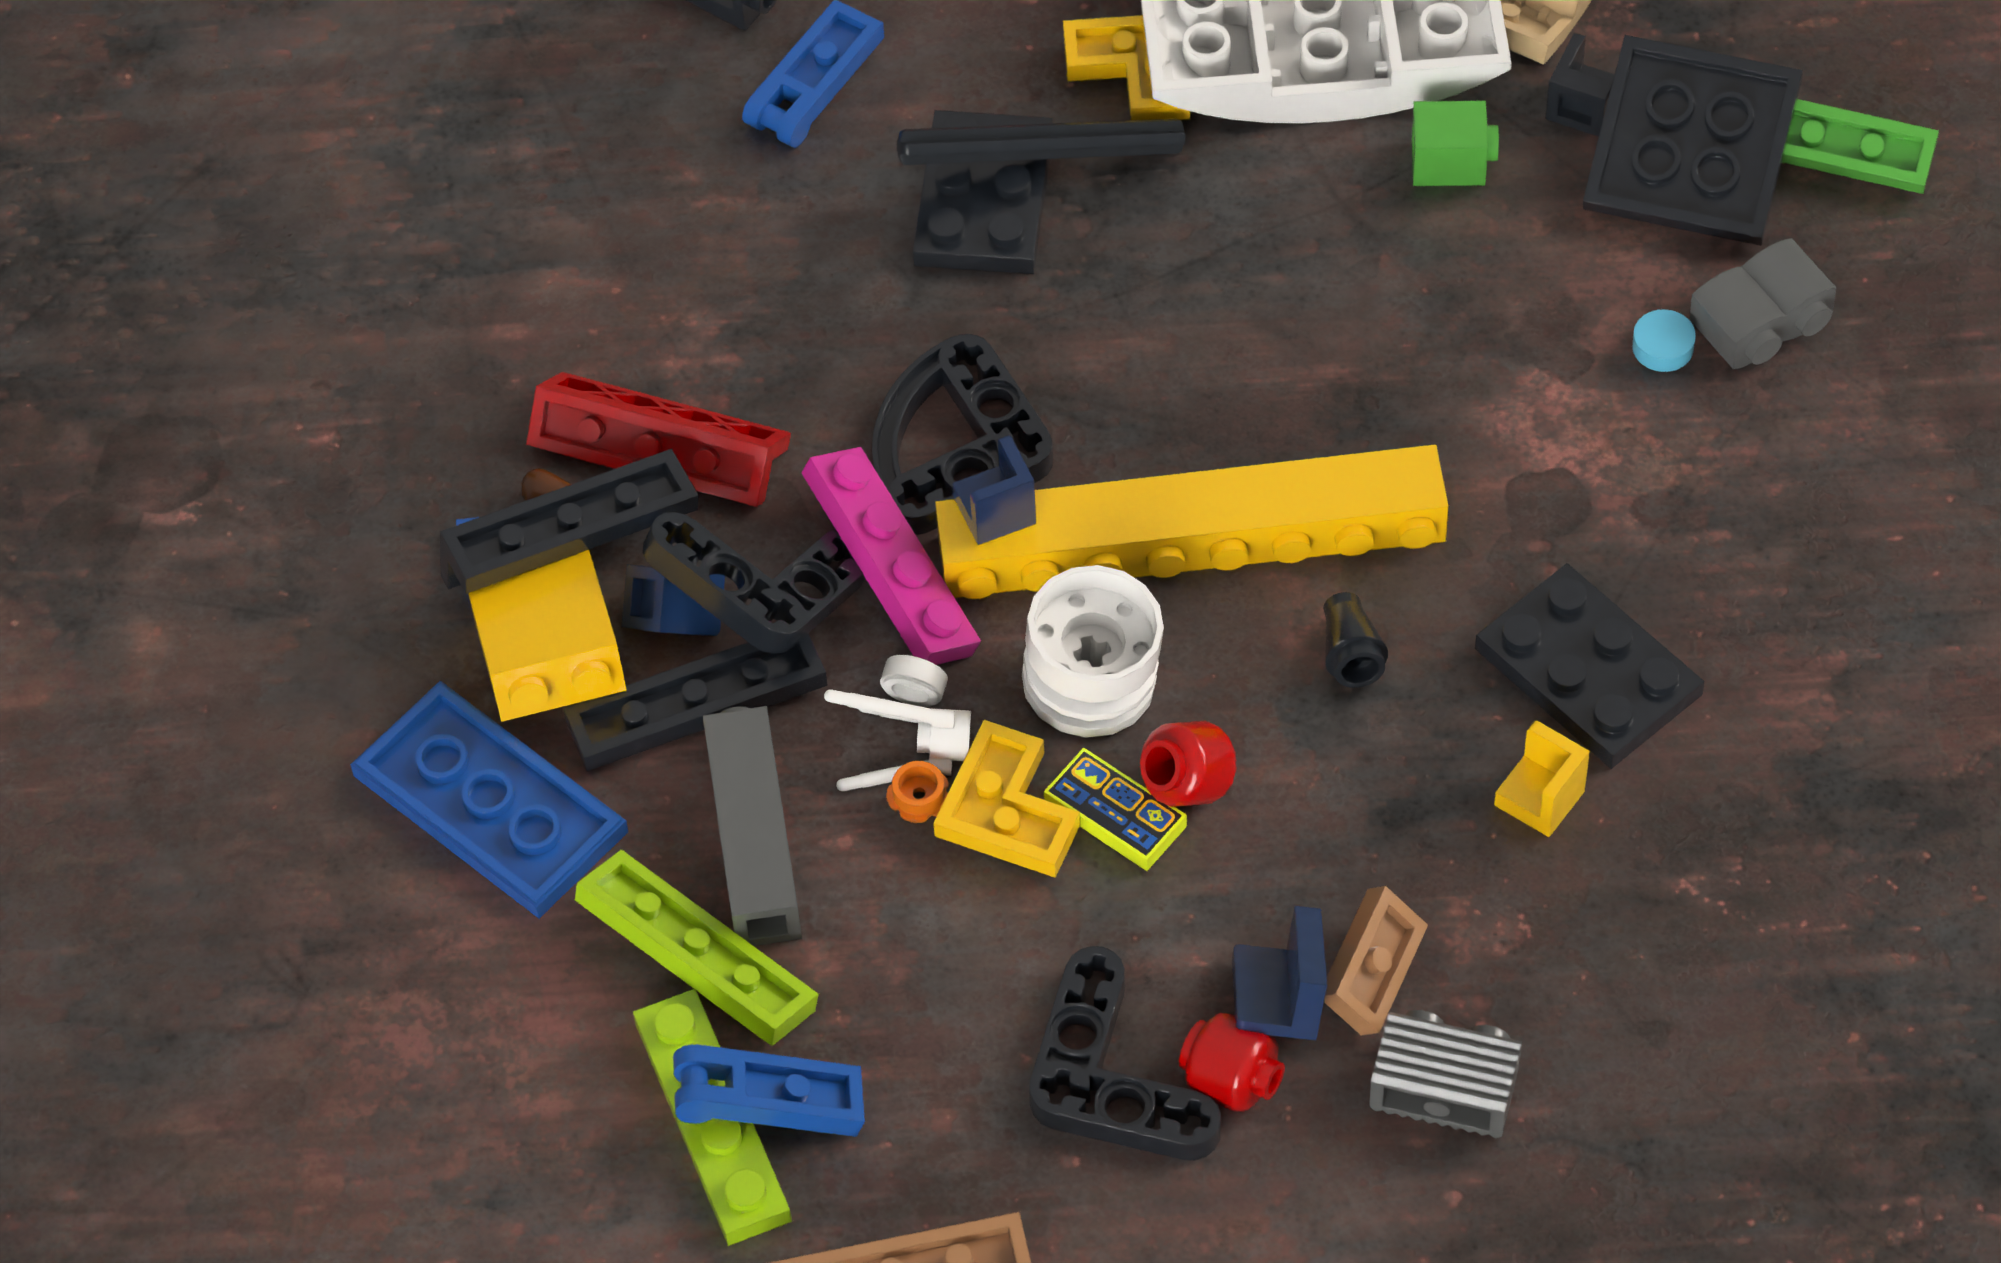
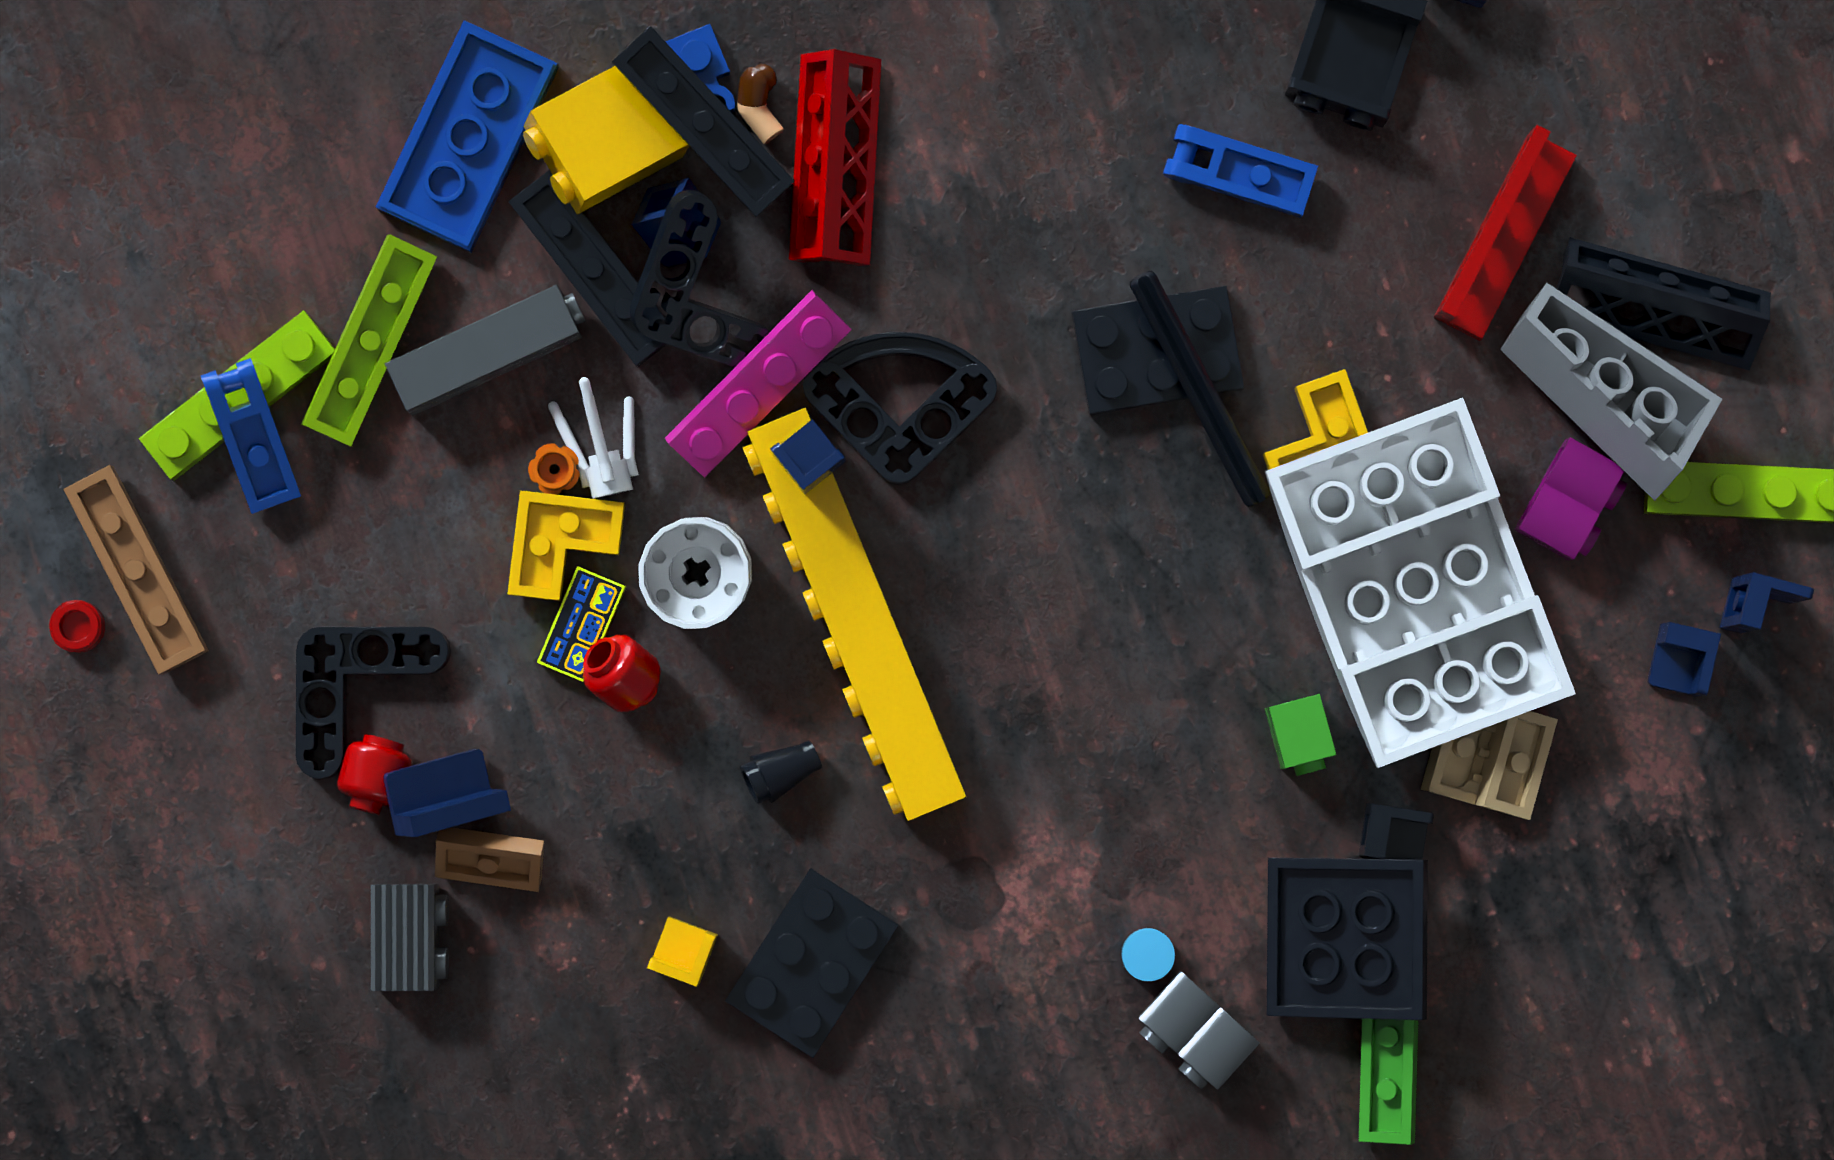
camera: 70 degrees right, 30 degrees up
white tile [880,655,948,707] -> none

